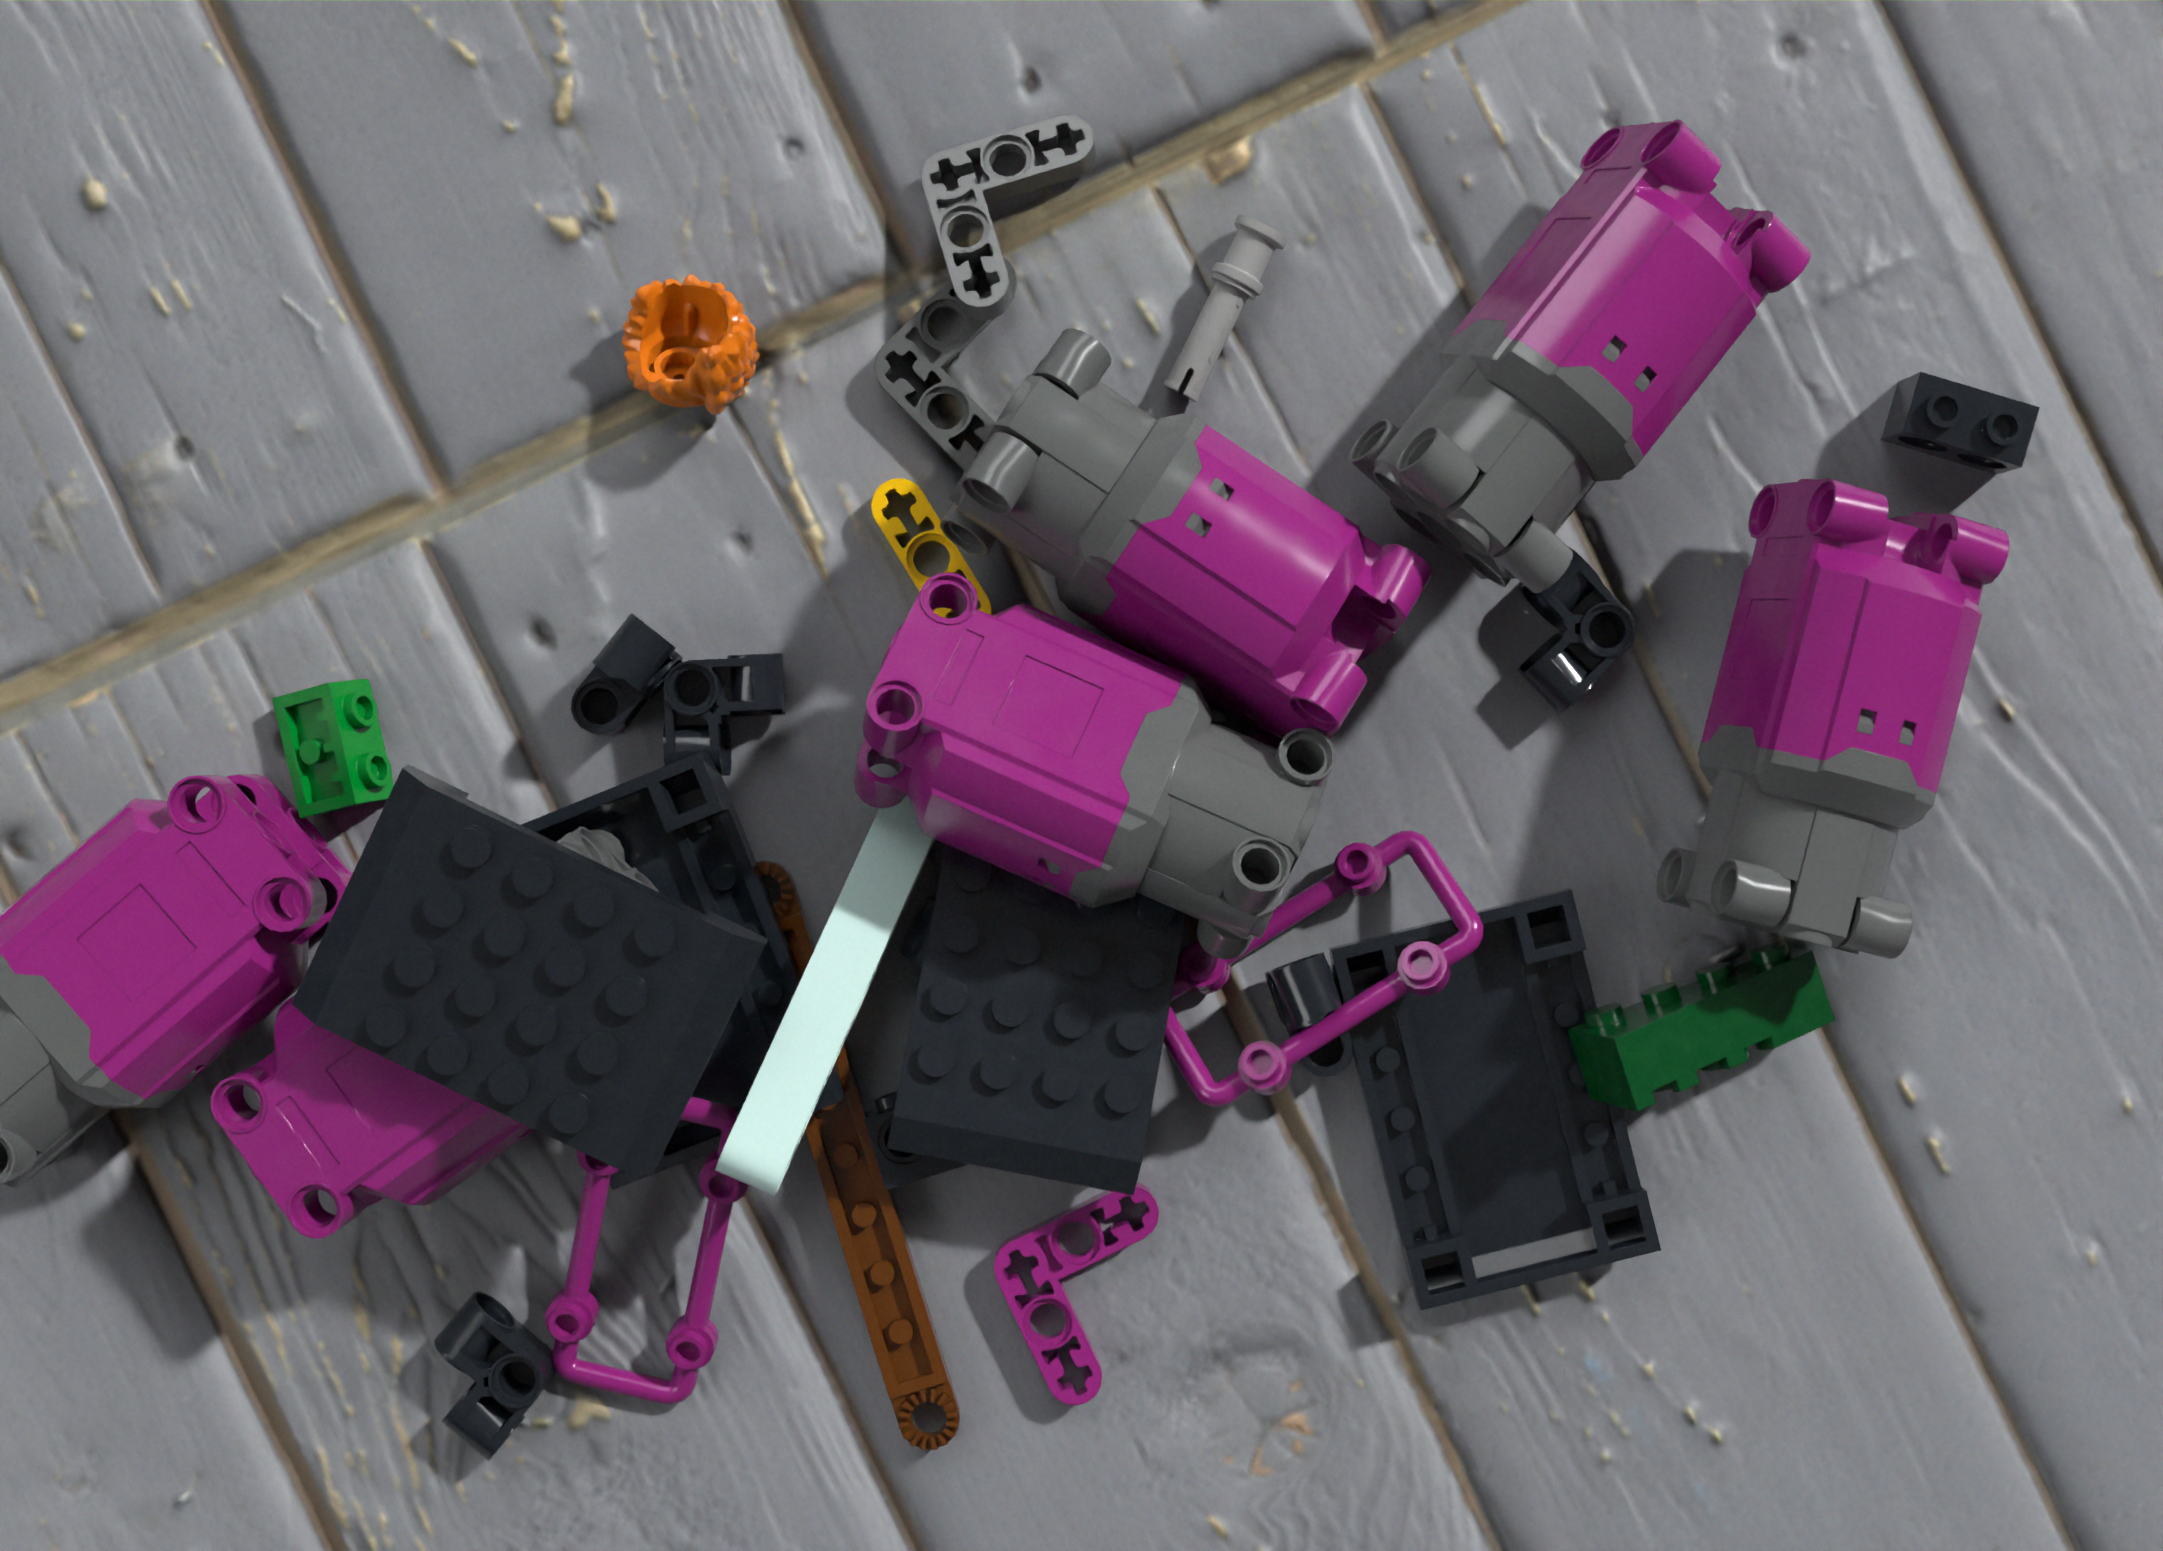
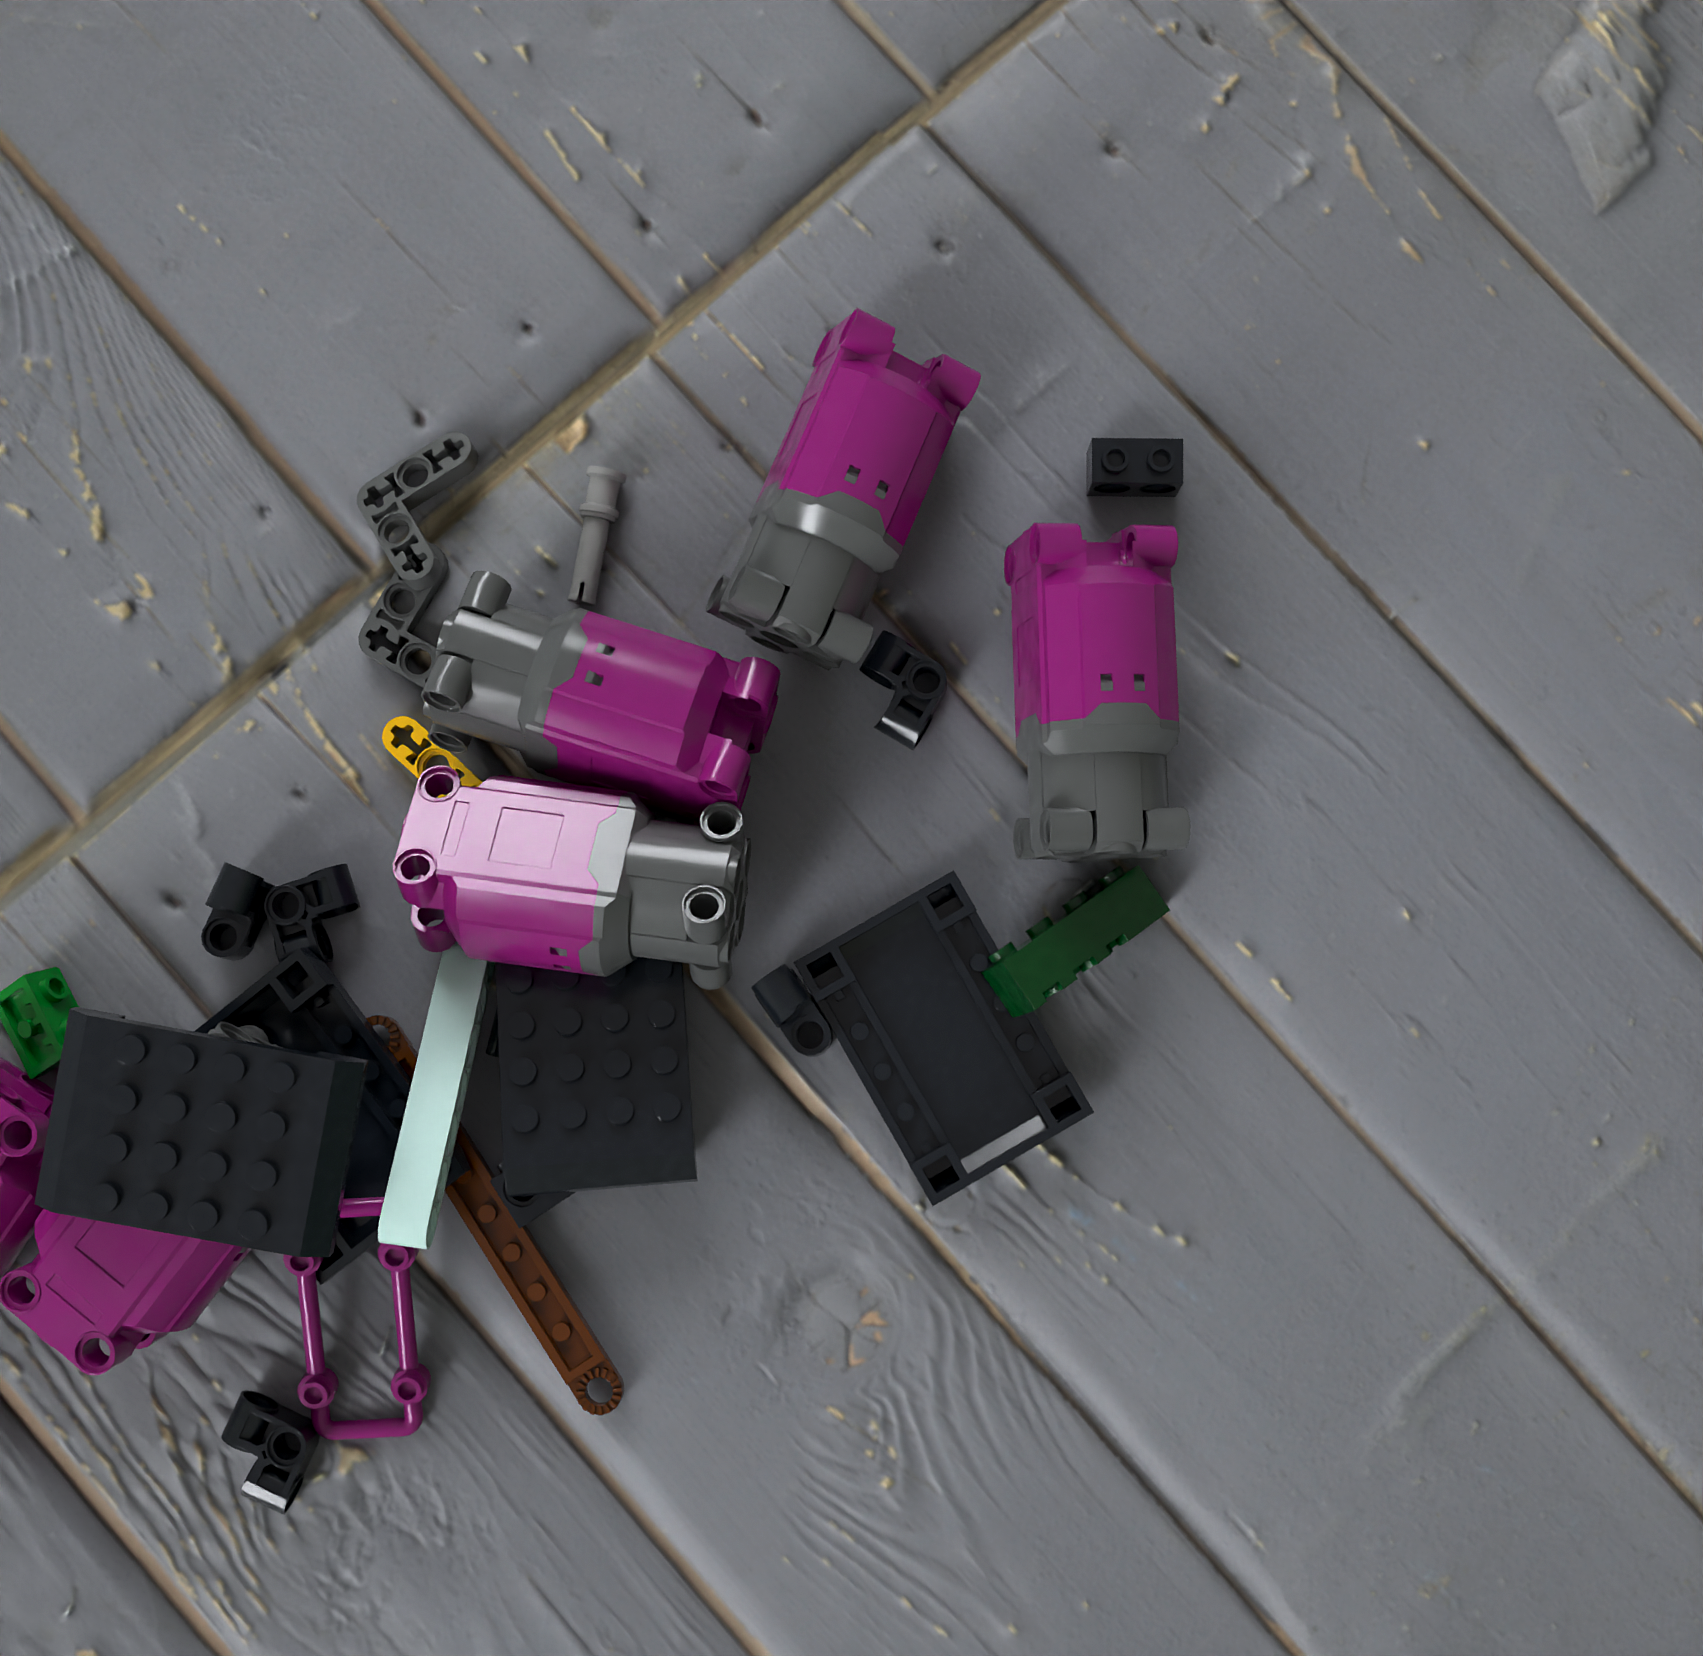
camera: 10 degrees left, 5 degrees down
orange hair [622,274,760,415] -> none
magenta beam [993,1183,1159,1405] -> none
magenta bar [1163,831,1483,1107] -> none

